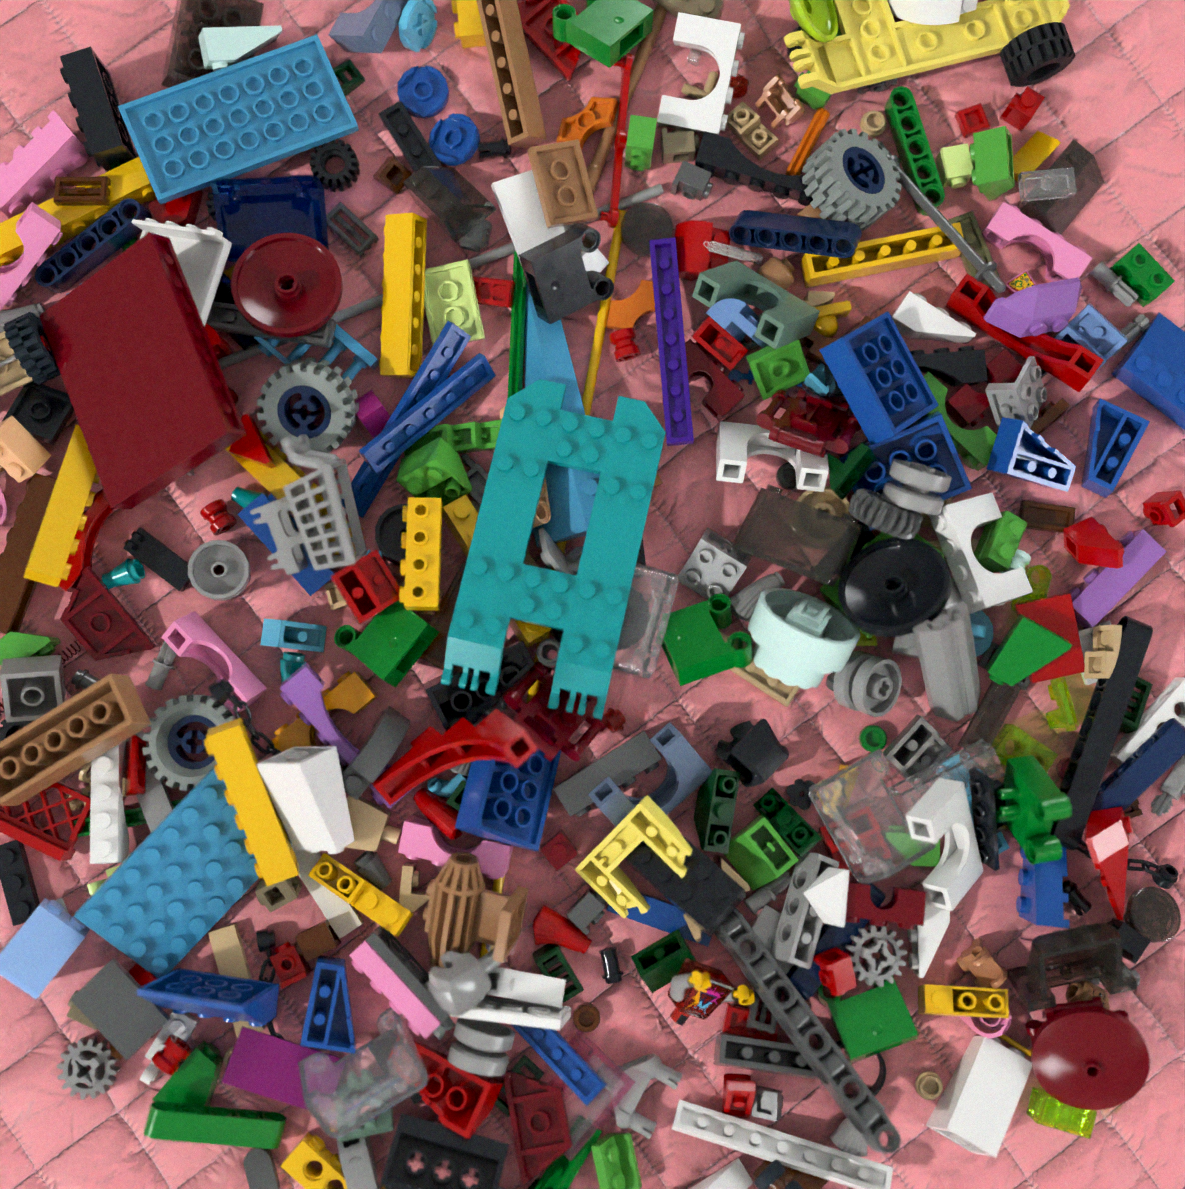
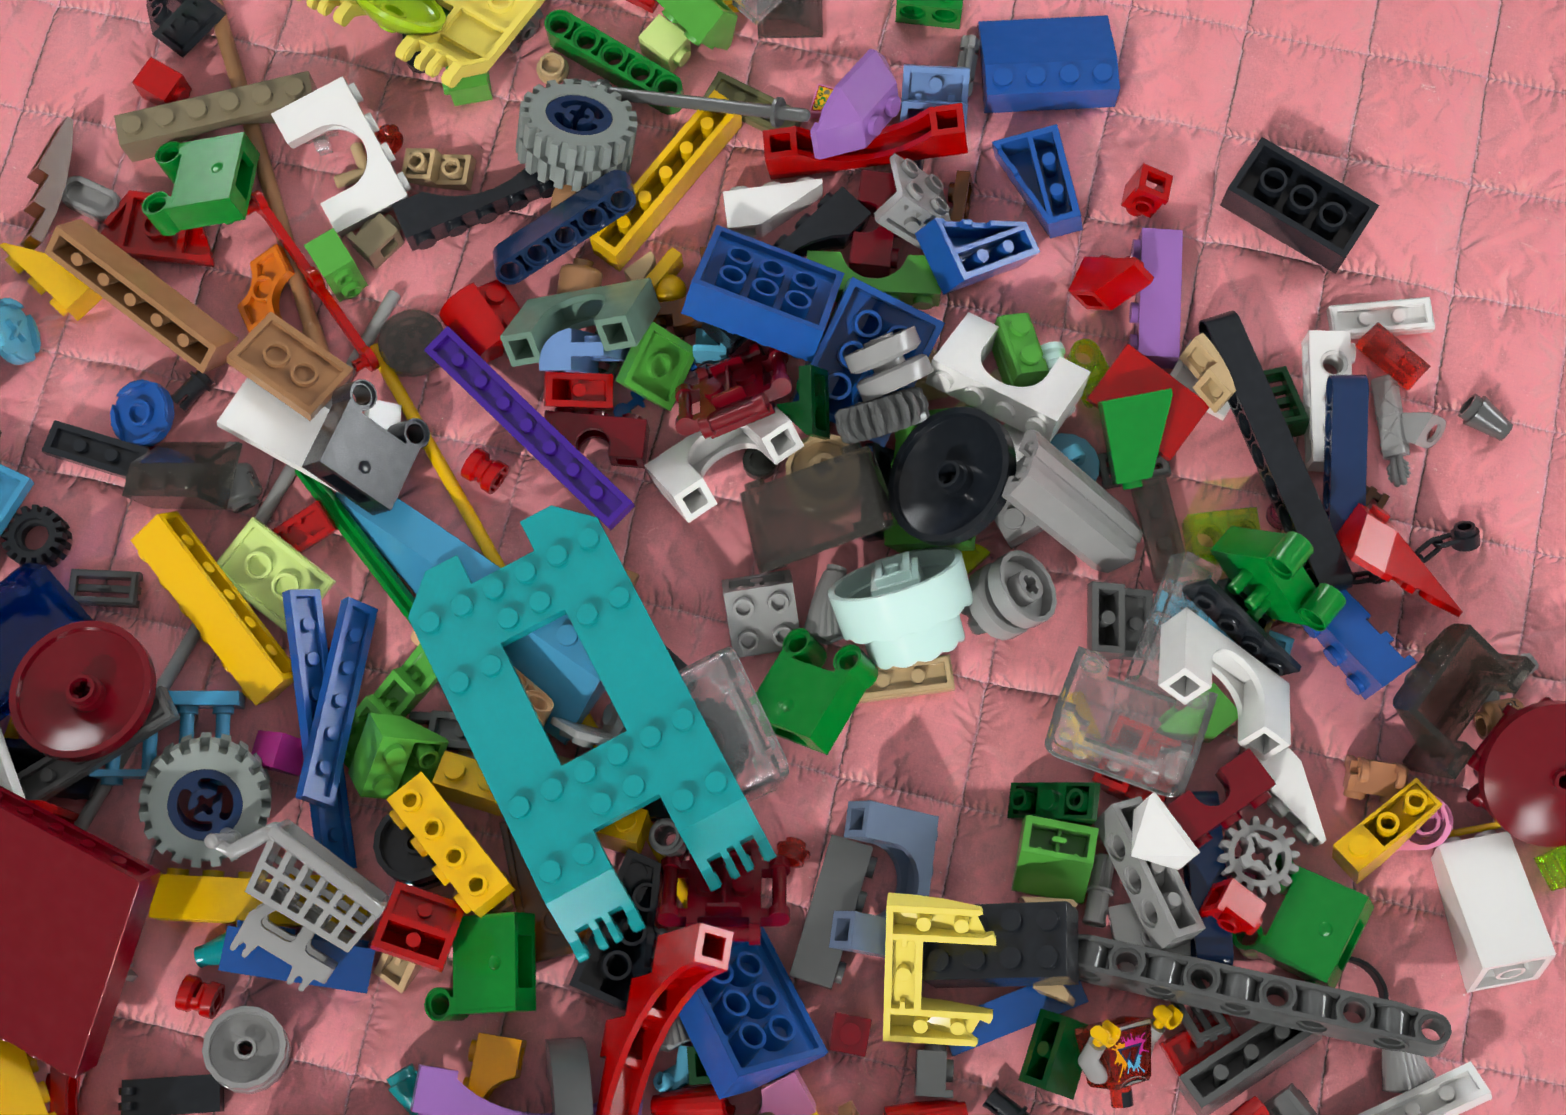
camera: 30 degrees left, 10 degrees down
red slope [229,414,276,469] -> none
medium azure slope [260,619,327,653] -> none
reddish brown slope [373,156,413,195] -> none
blue tile [397,65,449,119] -> none
orange tile [606,280,655,330] -> none
dark grey brick [671,160,713,201] -> none
dark green slope [694,768,741,854] -> none
white piece [704,241,766,264] -> none
black piece [716,719,789,787] -> none
nougat piece [755,74,804,130] -> none
orange axle [785,107,830,175] -> none
black plant [786,779,817,810] -> none
green tile [858,725,887,752] -> none
tan plate [915,1071,943,1100] -> none
bright pink arch [982,202,1092,282] -> none
reddish brown tile [1019,500,1076,534] -> none
clear neon green hinge [1046,676,1079,732] -> none
black pin [1062,880,1092,916] -> none
light grey axle [1090,261,1139,307] -> none
black brick [1101,918,1151,964] -> none
clear smoke tile [1123,887,1181,943] -> none

